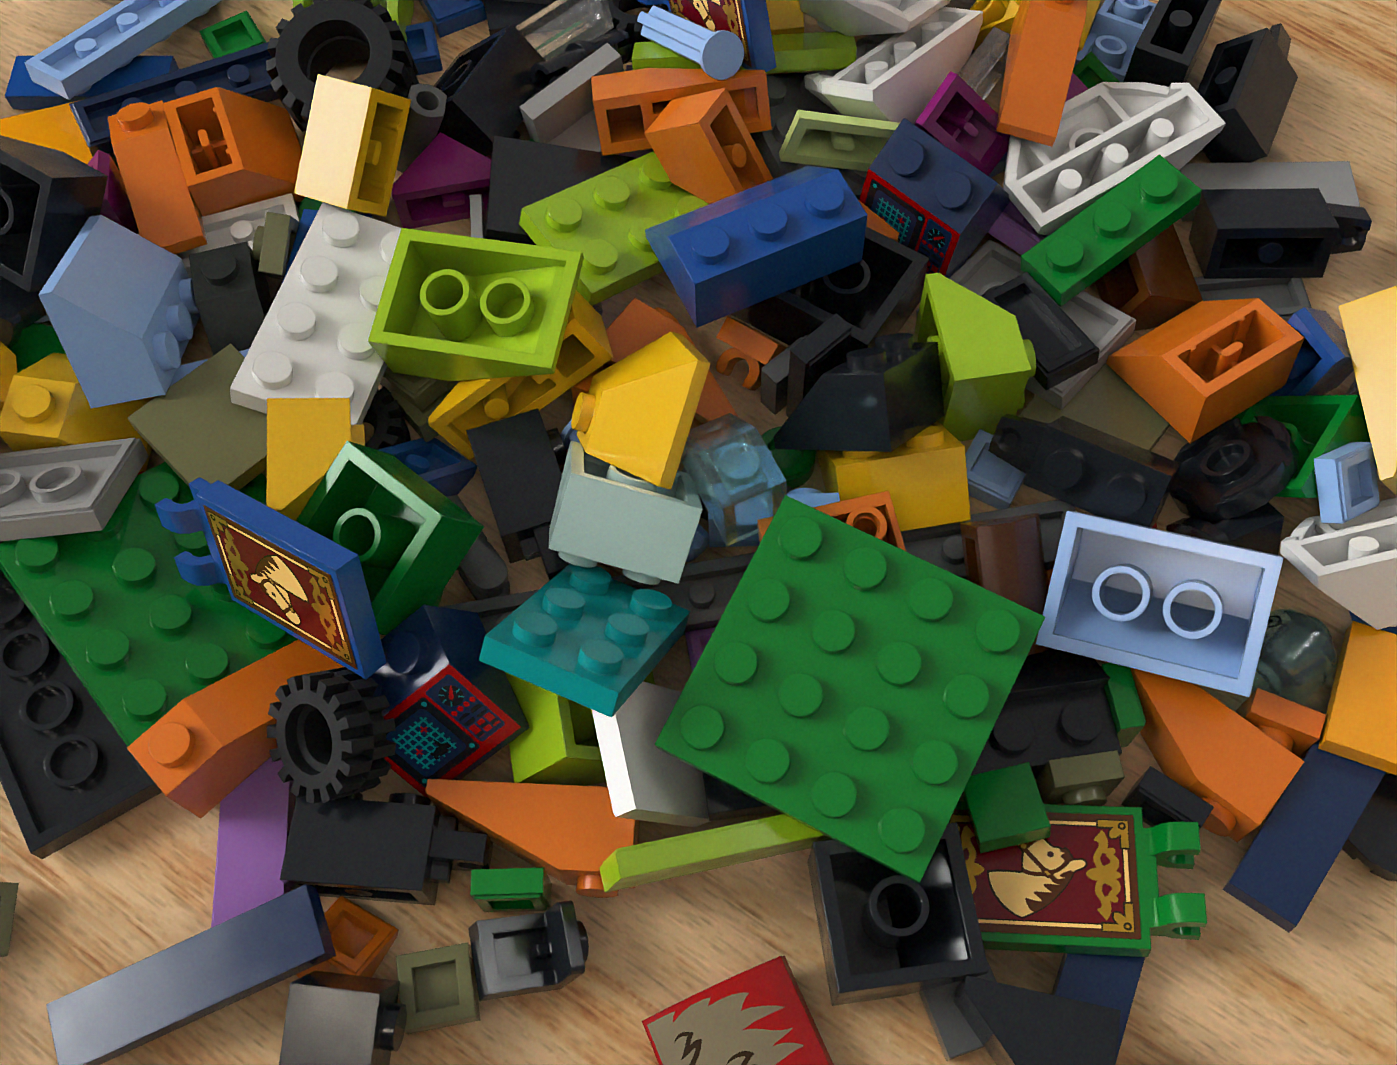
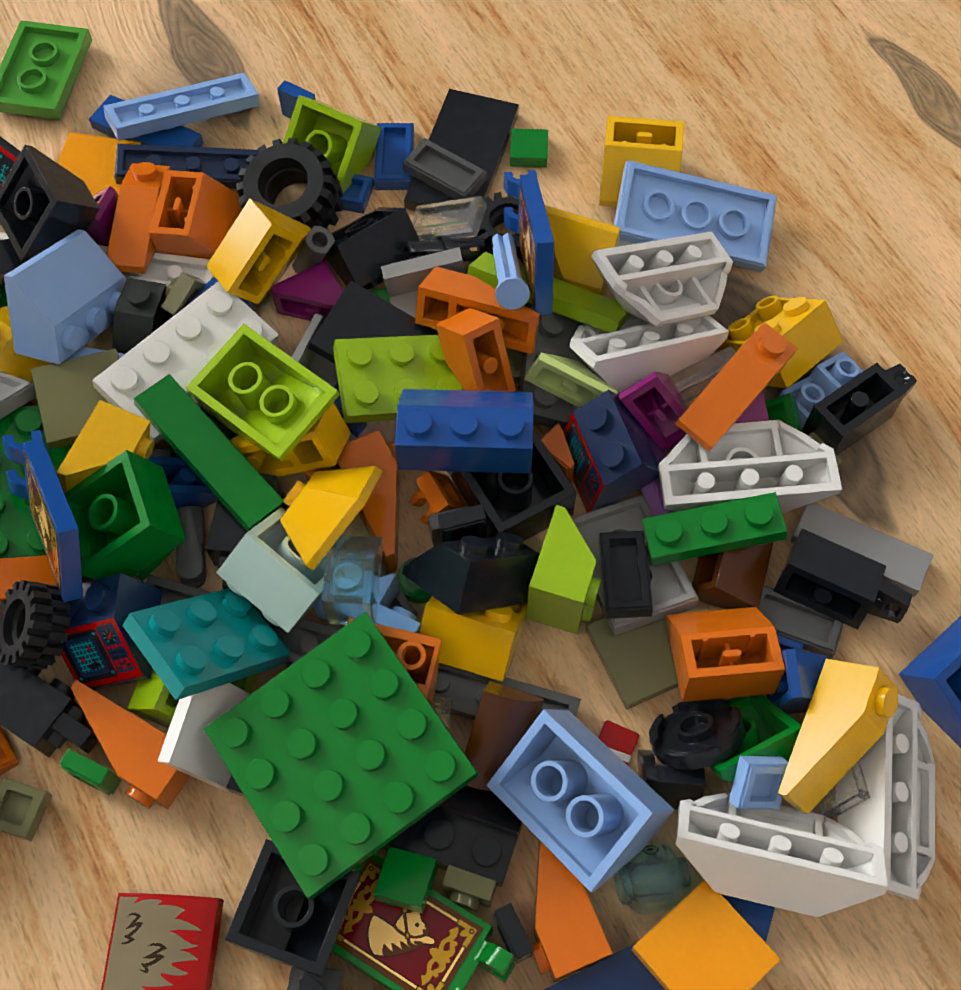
camera: 25 degrees right, 0 degrees up
green tile [199,11,266,59] -> none
black bracket [468,900,589,1001] -> none
lime tile [599,814,833,893] -> none
light blue tile [965,429,1027,510] -> none
black hinge [988,414,1182,528] -> none
green tile [1101,663,1146,747] -> none
black hinge [1197,23,1298,163] -> none
orange plate [1236,688,1326,757] -> none
none -> green tile [134,374,284,532]

